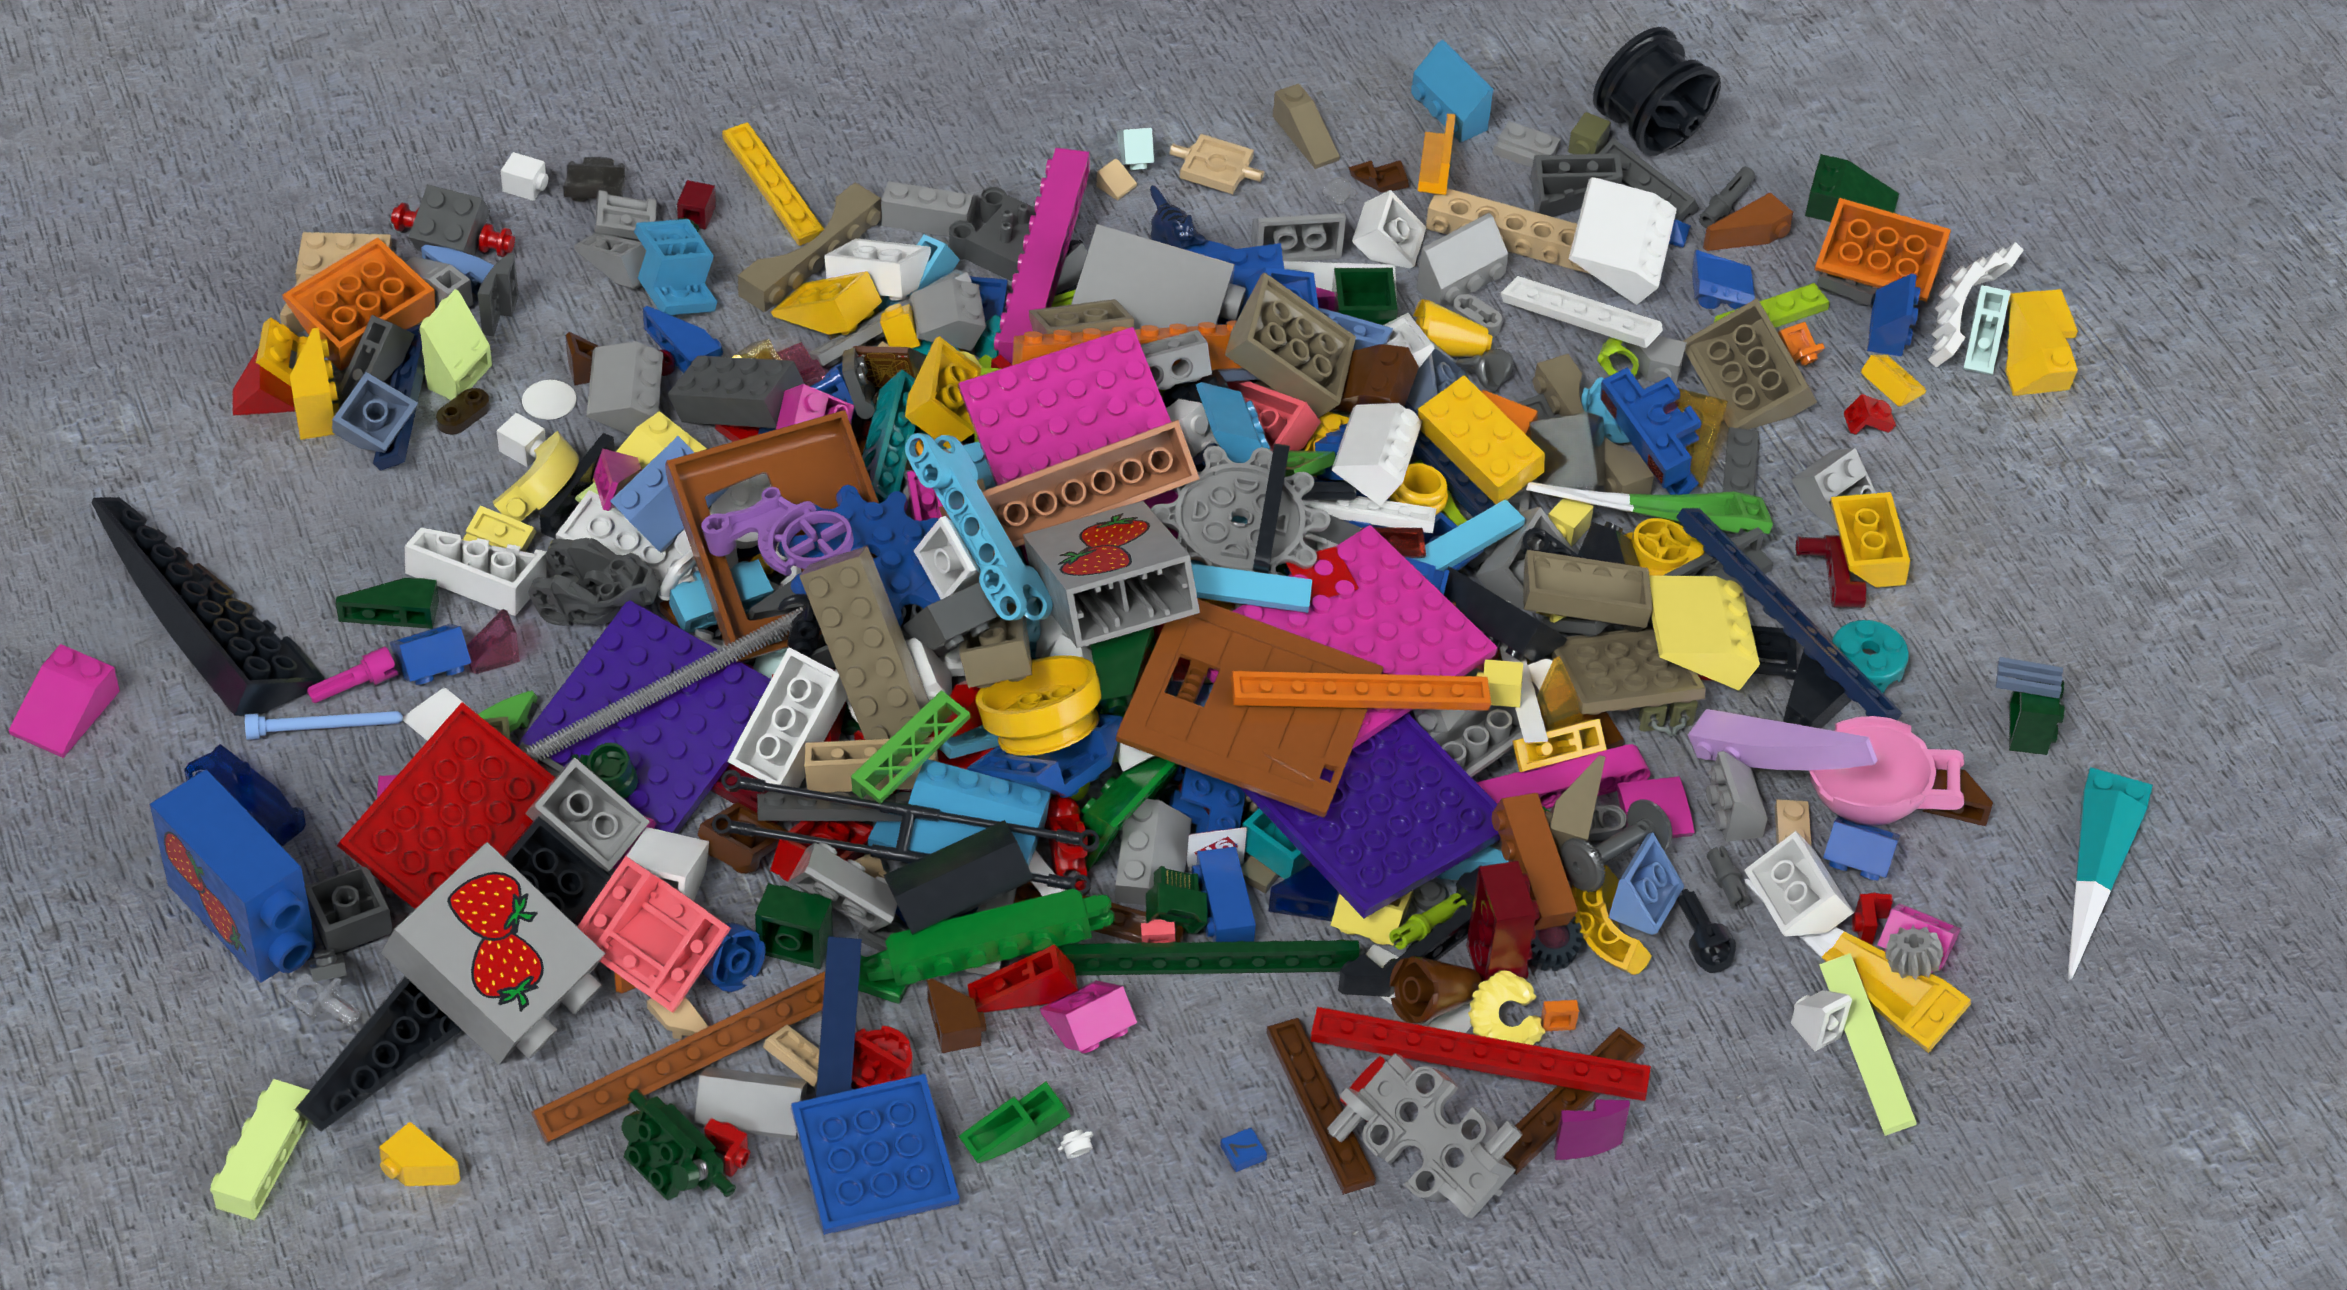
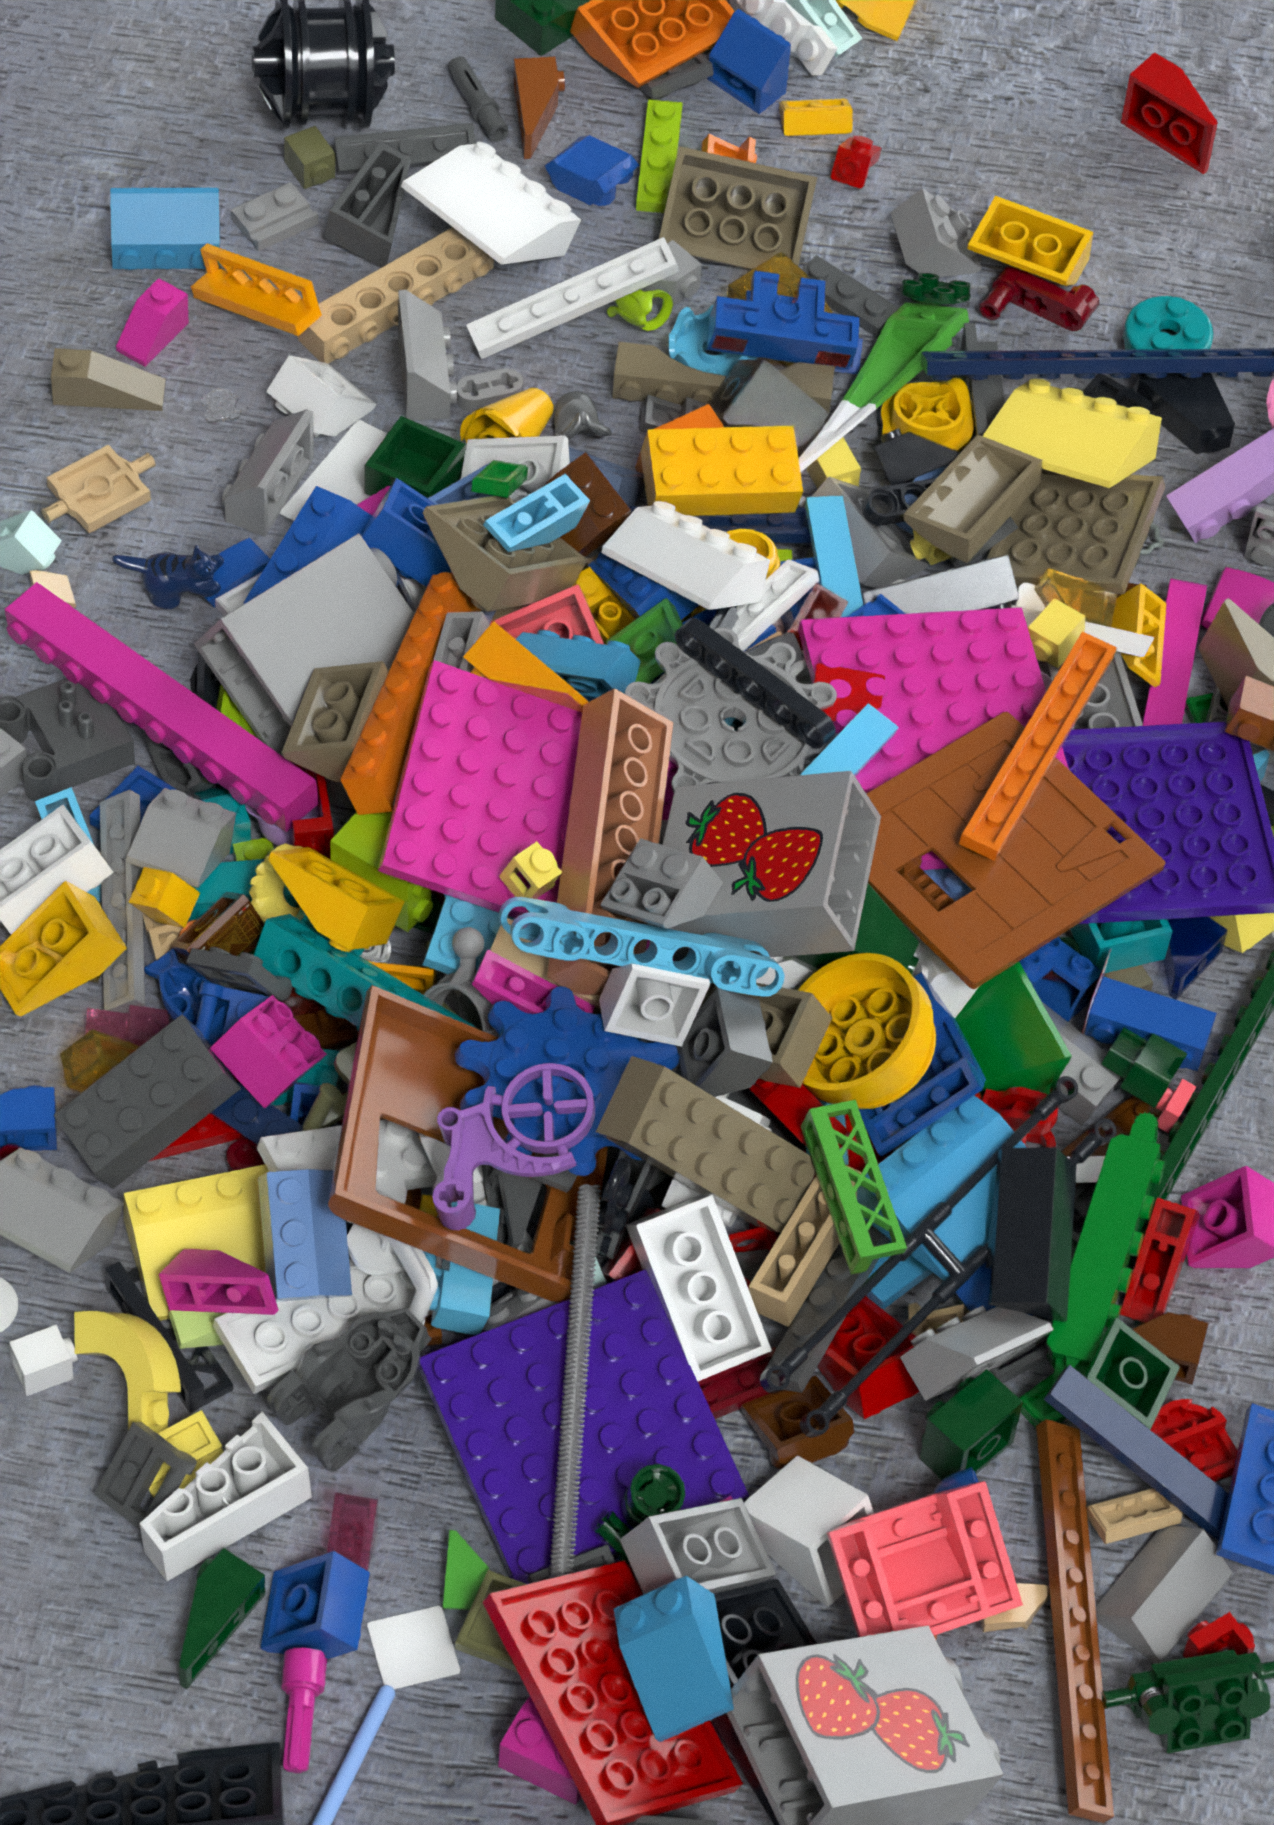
camera: 60 degrees left, 5 degrees up
reddish brown slope [1349,160,1409,193] -> none
none -> dark grey plate [94,1422,197,1530]
none -> dark pink slope [116,278,189,367]
none -> light orange slope [463,621,589,713]
none -> green tile [471,460,528,498]
none -> medium azure slope [483,474,590,552]
none -> light yellow brick [499,841,562,899]
none -> light grey slope [600,838,723,929]
none -> dark azure slope [614,1575,734,1742]
none -> dark green dish [900,273,971,306]
none -> dark green slope [1084,1317,1180,1429]
none -> red slope [1121,52,1218,175]

